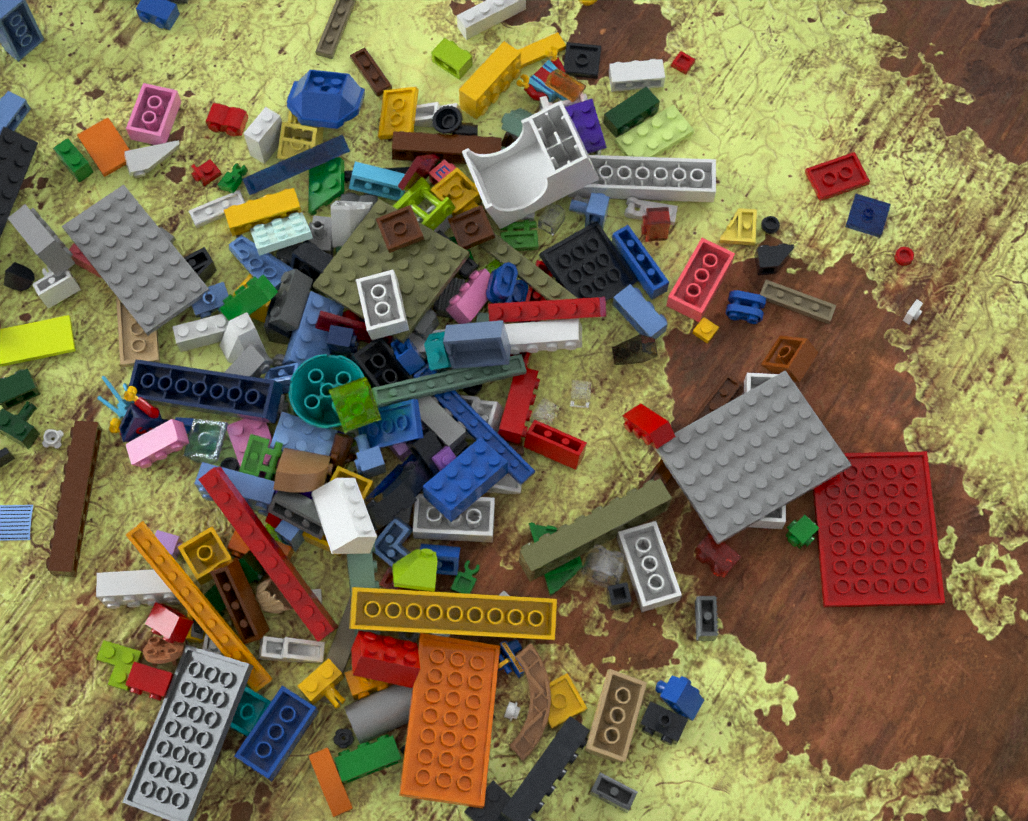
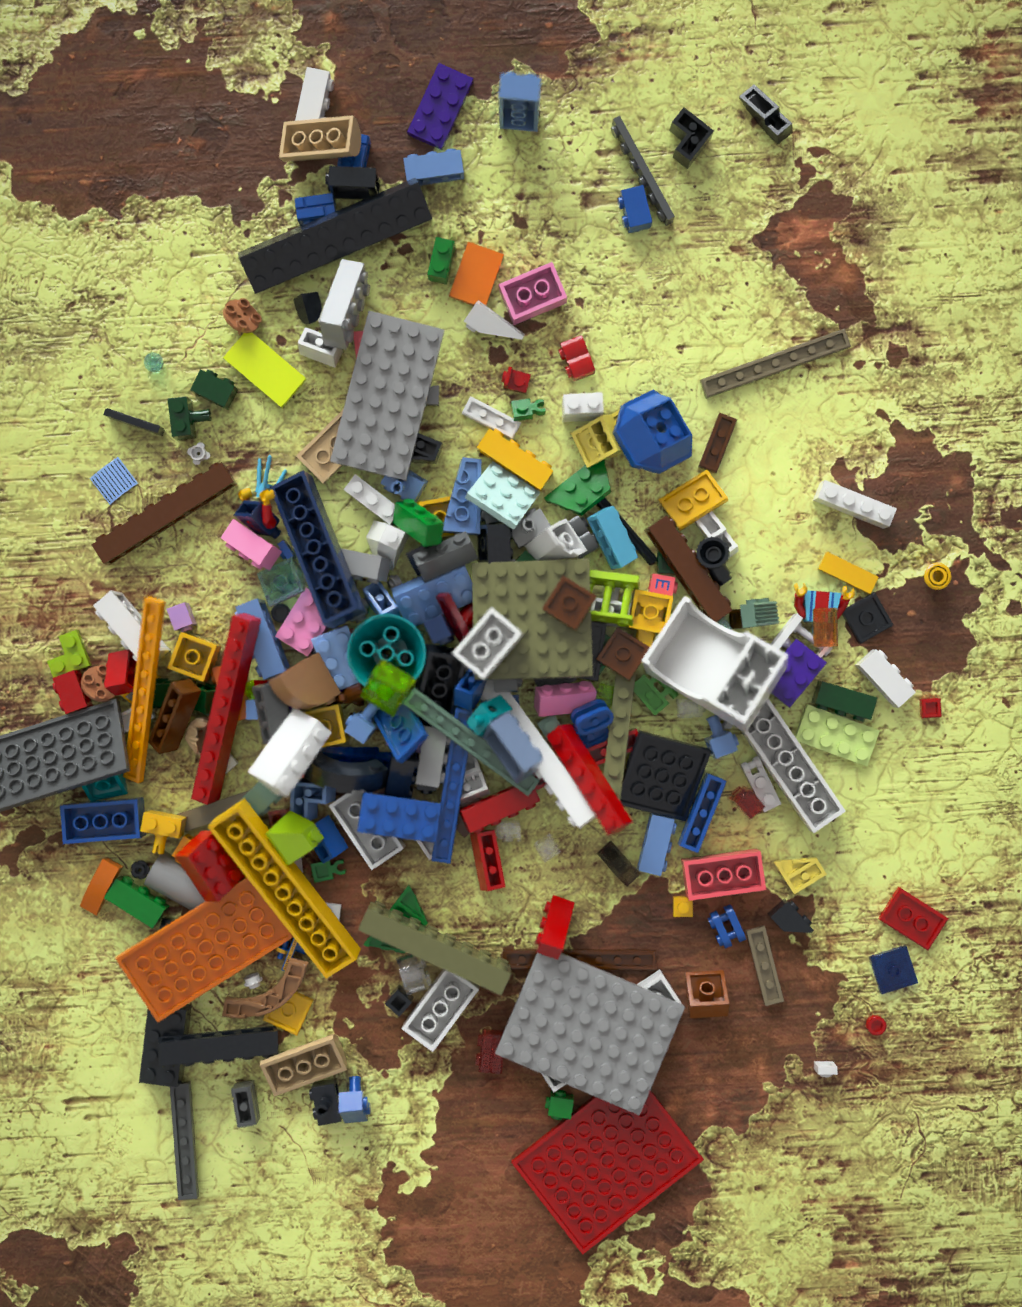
camera: 55 degrees right, 20 degrees up
bright green plate [239,434,283,481] -> none
clear blue slope [242,134,350,195] -> none
white slope [258,636,325,663] -> none
dark red tile [398,154,440,191] -> none
lime brick [431,37,473,80] -> none
medium lavender plate [431,446,456,471] -> none
yellow brick [459,41,521,120] -> none
dark grey brick [695,596,719,641] -> none
black plate [761,216,780,234] -> none

